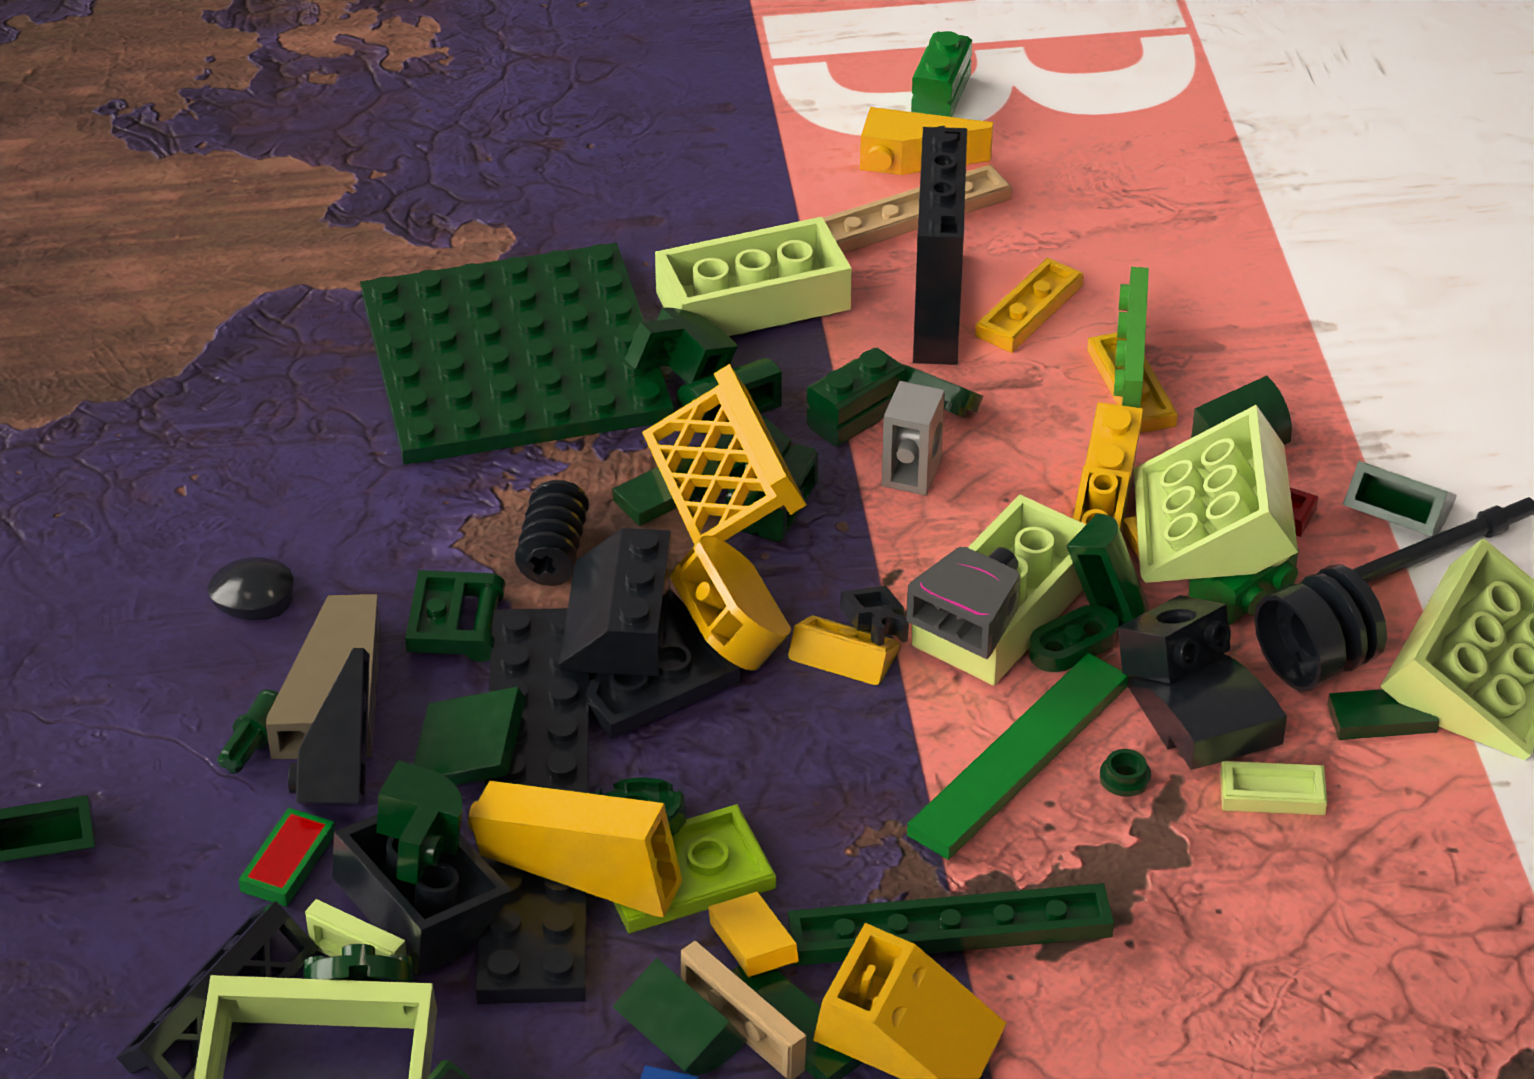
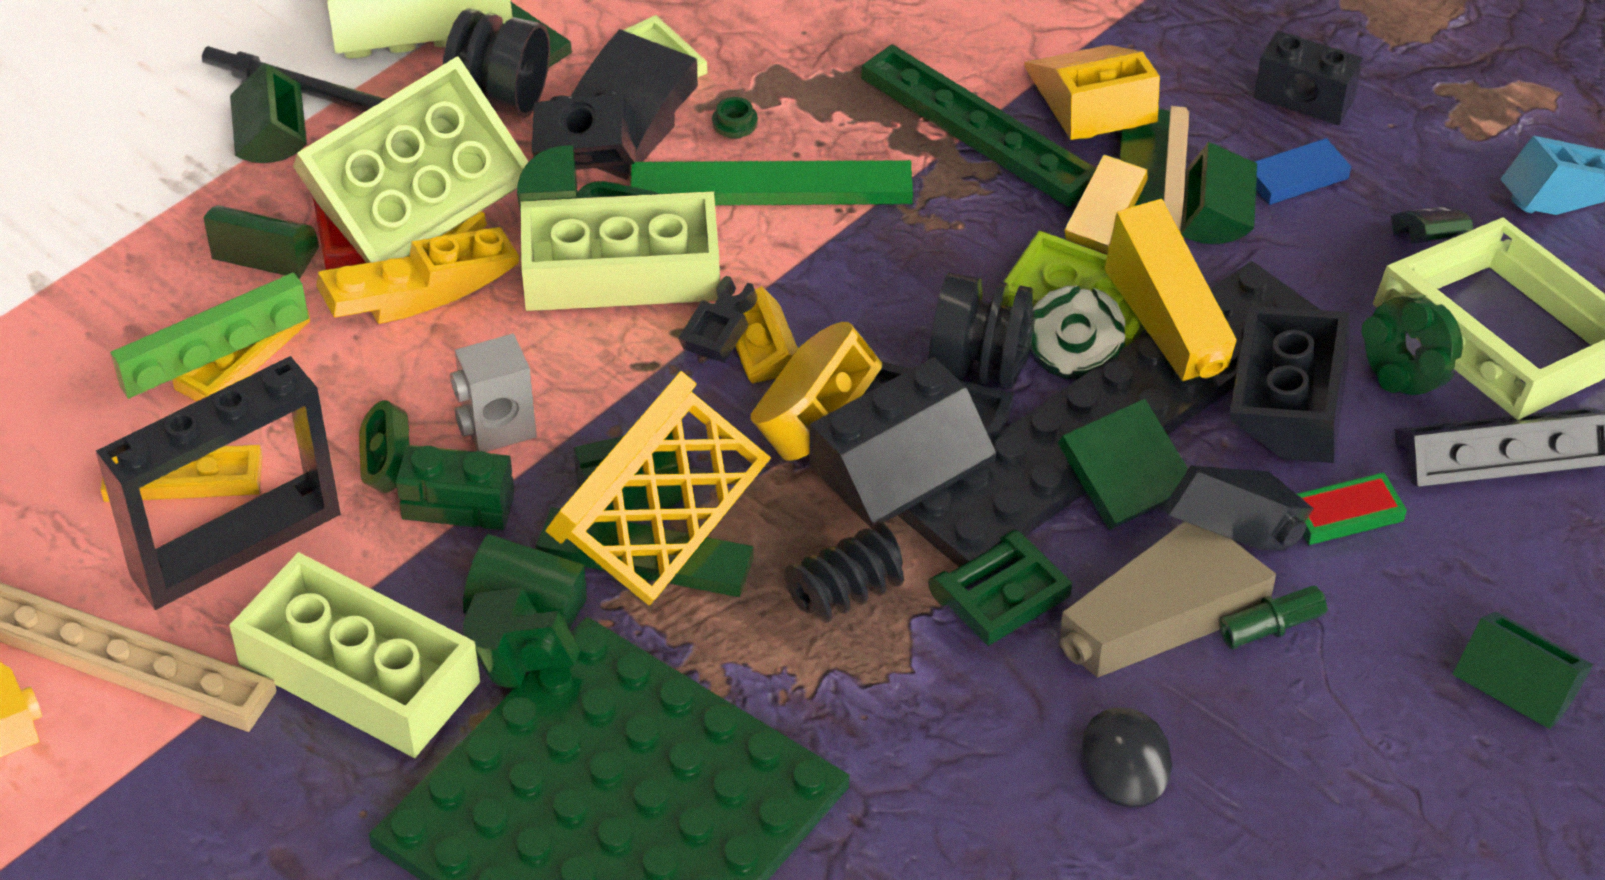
camera: 130 degrees left, 5 degrees up
yellowish green tile [305,899,407,957] -> none
dark green brick [376,760,462,885] -> none
dark grey torso [906,547,1021,659] -> none
none -> black wheel [928,272,1035,390]

